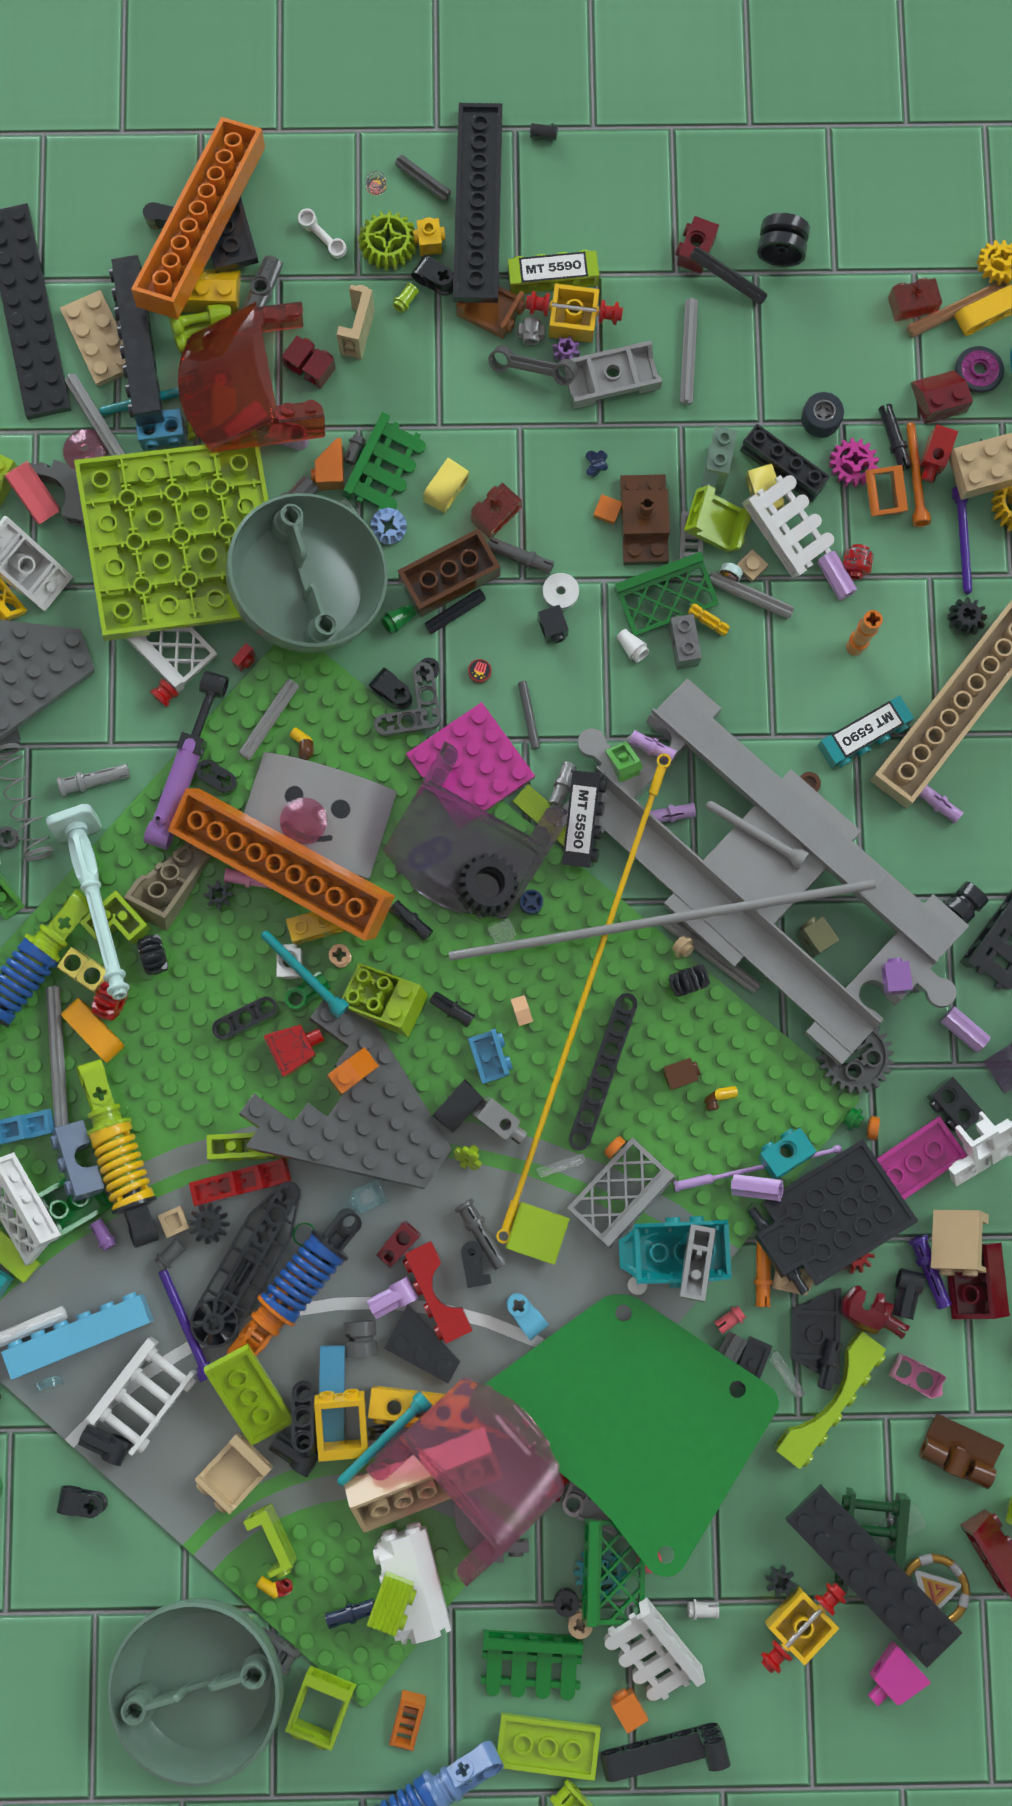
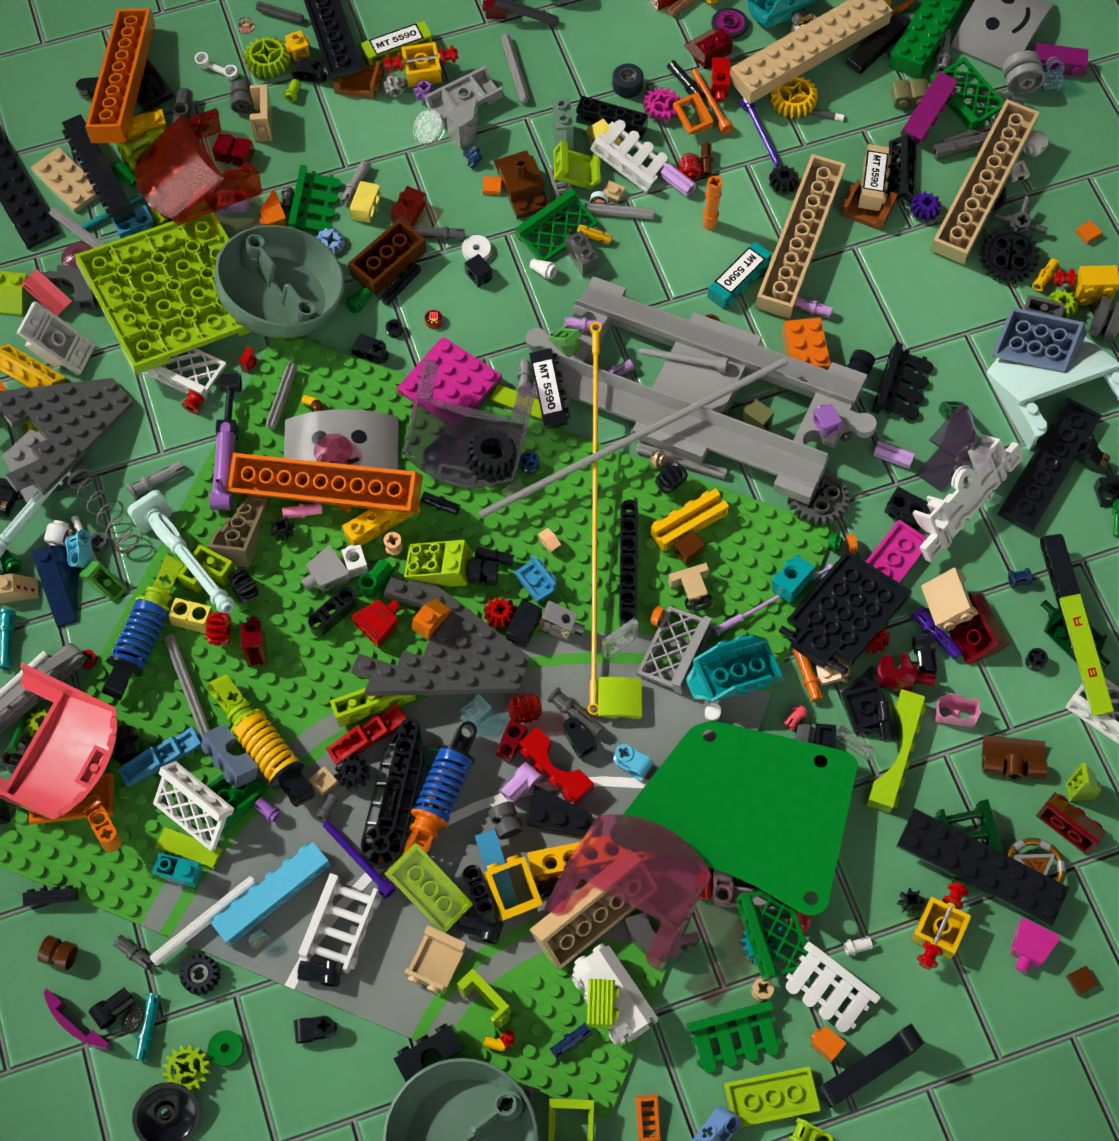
camera: 15 degrees left, 15 degrees down
light orange beam [61,997,125,1063] -> none
black beam [196,760,238,794] -> none
teal piece [261,931,350,1019] -> none
teal piece [337,1391,433,1486] -> none
dark grey beam [374,662,441,737] -> none
lime plant [454,1145,482,1171] -> none
dark grey piece [488,345,578,386] -> none
dark grey bar [518,681,540,750] -> none
black wheel [554,1587,579,1617] -> none
light grey slope [680,1224,716,1302] -> none
arm [704,1086,738,1111] -> none
lavender axle [731,1174,784,1201] -> none
none -> green cone [113,162,139,187]
none -> dark grey wheel [230,80,253,114]
none -> dark red torso [240,616,268,667]
none -> light grey torso [301,545,352,593]
none -> light grey pin [340,159,372,207]
none -> black arch [393,1023,466,1082]
none -> clear tile [413,109,445,145]
none -> light grey slope [446,96,478,149]
none -> black wheel [468,559,499,586]
none -> red gear [483,596,517,630]
none -> clear red gear [507,693,542,724]
none -> yellow brick [650,488,729,552]
none -> tan piece [668,563,713,611]
none -> reddish brown axle [700,142,713,177]
none -> orange brick [782,317,831,370]
none -> reddish brown tile [1066,966,1098,996]

